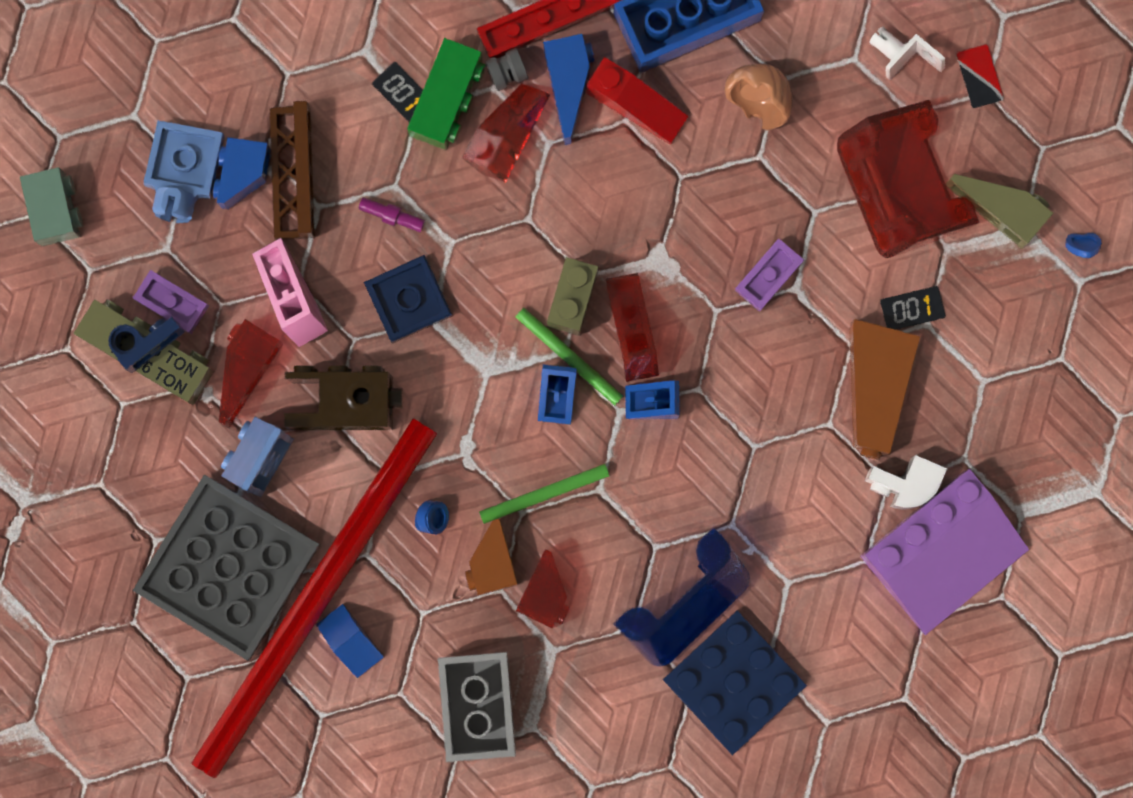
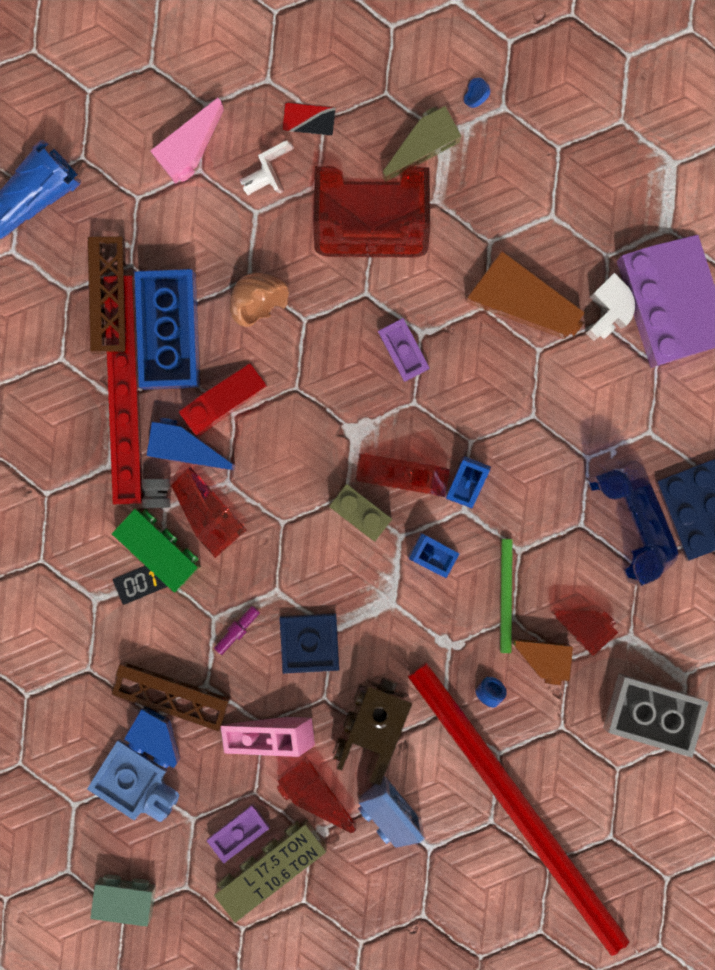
camera: 65 degrees left, 5 degrees up
dark blue plate [108,317,185,373] -> none
dark grey plate [133,475,320,661] -> none
blue slope [316,604,384,678] -> none
bright green bar [515,308,624,406] -> none
black sticker [880,286,946,330] -> none

